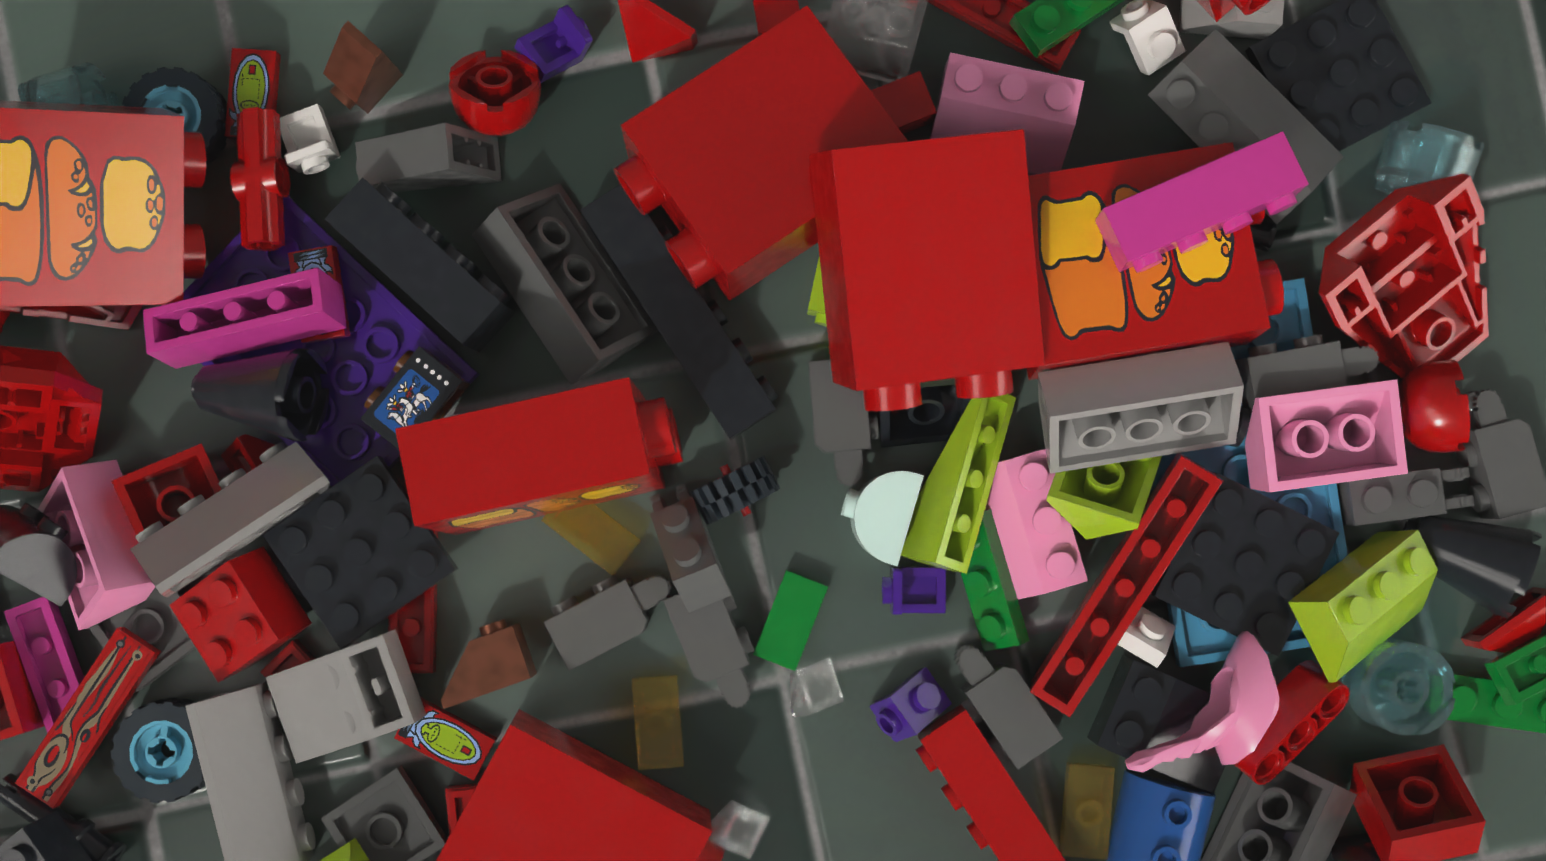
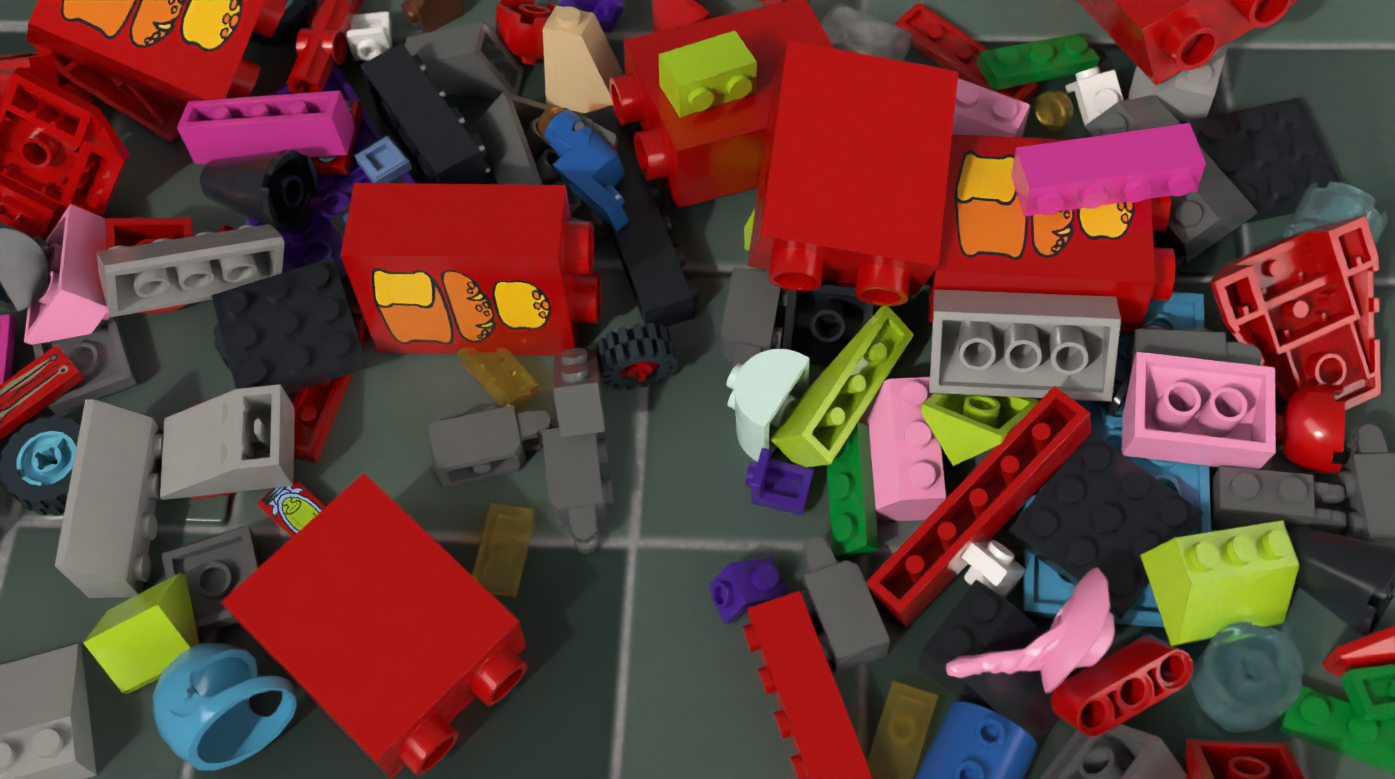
camera: 15 degrees right, 25 degrees down
red brick [169,547,312,683] -> none
copper slope [440,619,537,709] -> none
clear slope [709,800,770,859] -> none
green tile [753,570,828,671] -> none
clear slope [790,658,844,717] -> none
none -> medium blue tile [355,135,412,183]
none -> blue plate [538,106,629,232]
none -> tan slope [543,5,623,113]
none -> lime brick [659,30,757,118]
none -> clear yellow plate [1035,91,1073,131]

